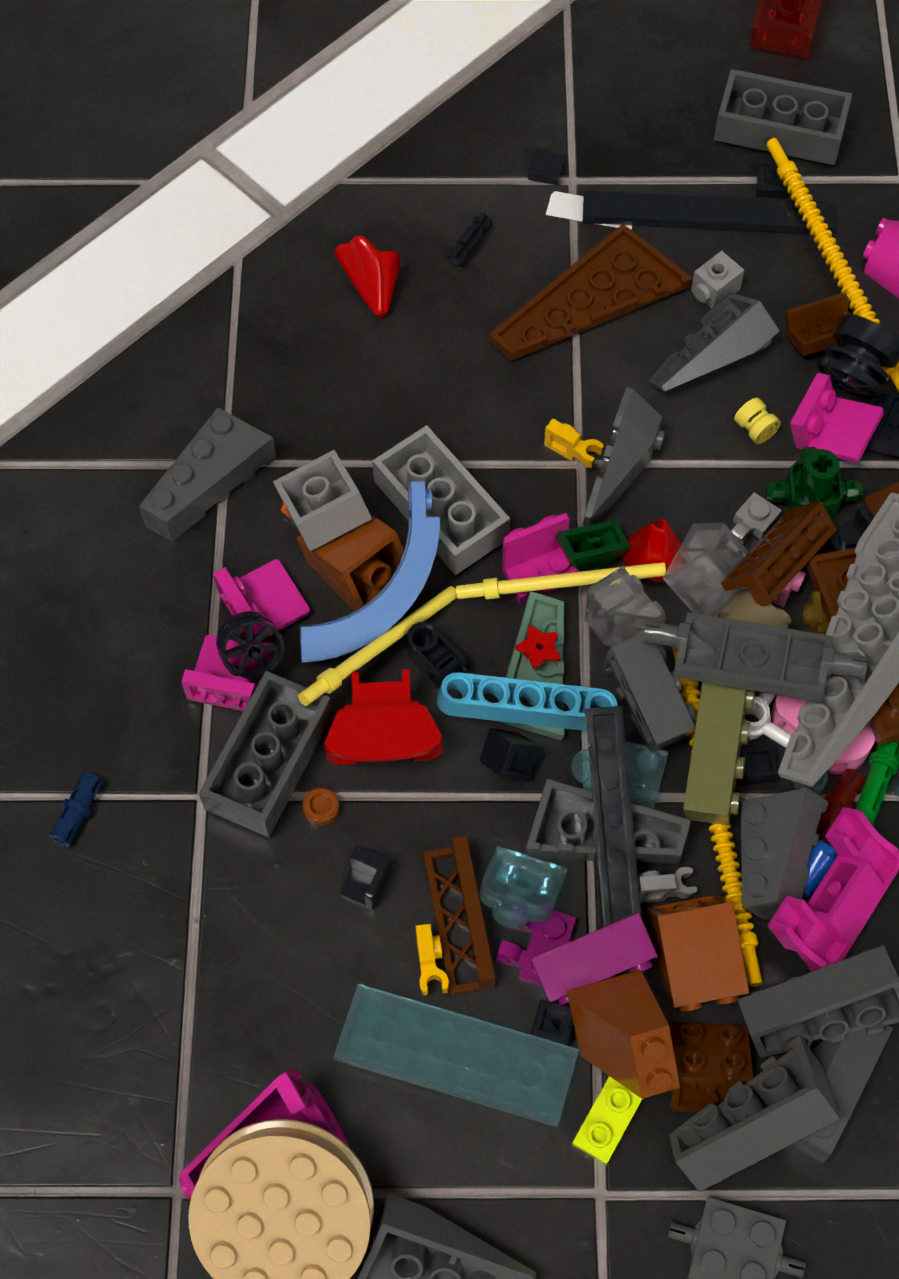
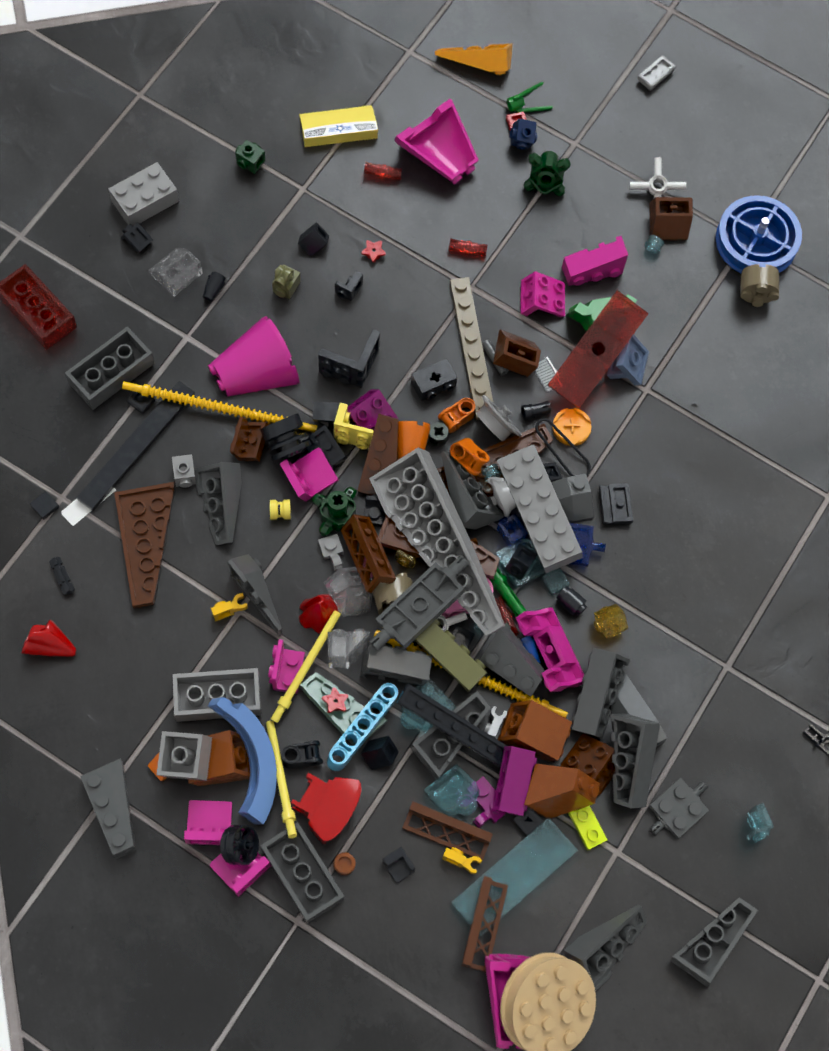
camera: 65 degrees left, 5 degrees up
dark blue pin [49,772,104,847] -> none
dark green slope [555,519,631,572] -> none
none -> reddish brown fence [461,876,508,973]

